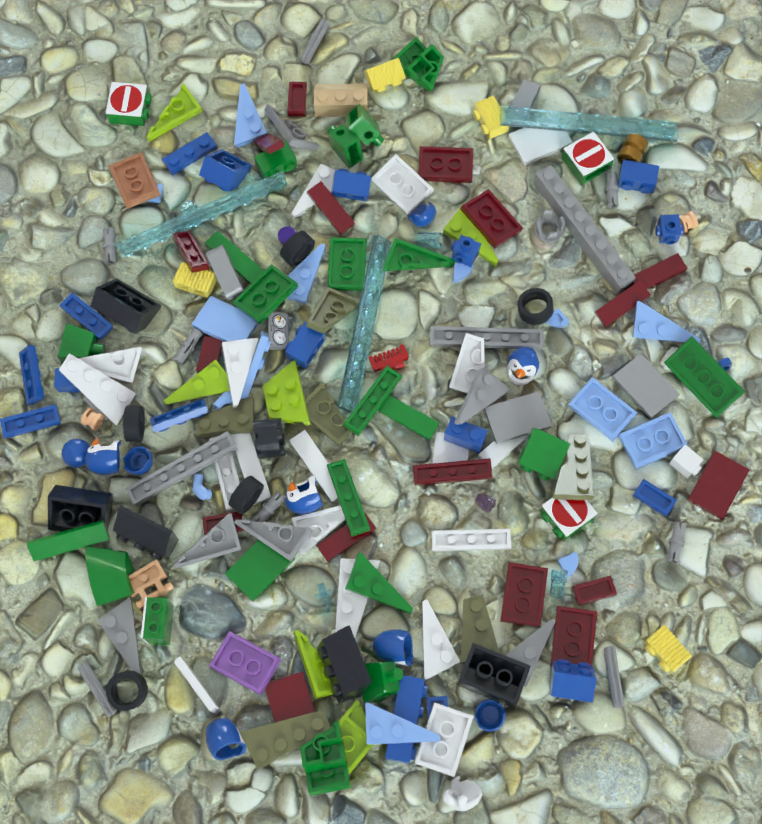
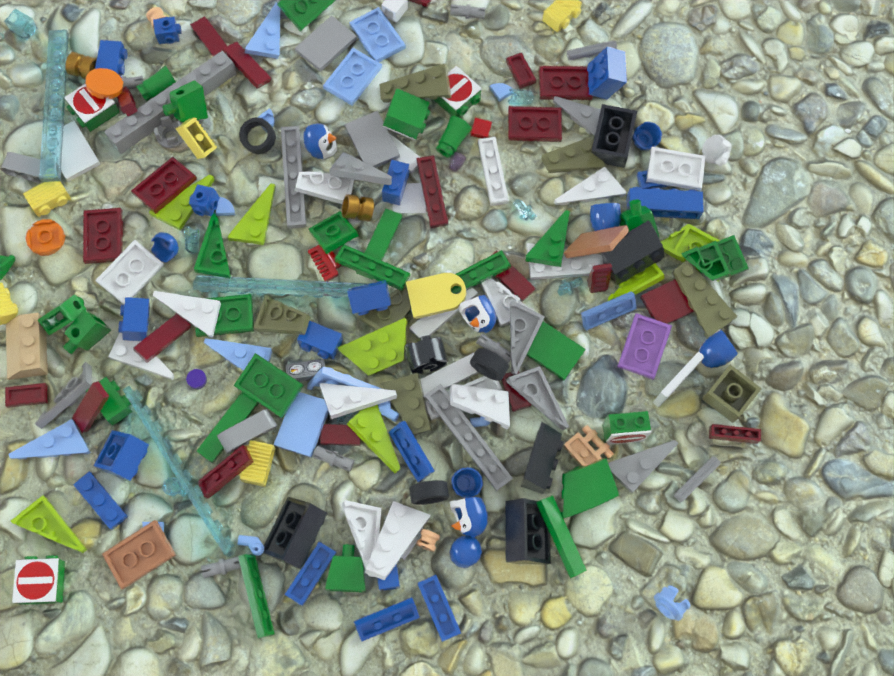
camera: 105 degrees left, 0 degrees up
black tyre [106,670,148,711] -> none
black tyre [280,230,315,266] -> none
light blue wing [365,703,440,745] -> none
blue tile [633,479,677,517] -> none
none -> clear light blue brick [4,9,38,41]
none -> orange tile [26,219,65,256]
none -> orange tile [85,68,123,99]
none -> dark red piece [117,86,138,116]
none -> green plant [136,65,176,102]
none -> white wing [153,291,221,338]
none -> green torso [162,80,208,122]
none -> light yellow brick [176,118,217,159]
none -> lime wing [228,183,276,245]
none -> light blue arm [238,535,264,556]
none -> green tile [238,554,275,638]
none -> green tile [309,211,358,254]
none -> pearl gold wheel [342,194,374,222]
none -> blue brick [347,280,391,315]
none -> light yellow tile [406,273,466,319]
none -> green plant [436,116,472,158]
none -> white wing [450,384,510,429]
none -> red tile [470,118,492,139]
none -> clear light blue piece [513,199,536,221]
none -> nougat tile [564,225,629,258]
none -> medium blue tile [581,291,636,331]
none -> dark red slope [587,263,612,293]
none -> olive brick [702,364,762,423]
none -> dark red piece [709,424,761,444]

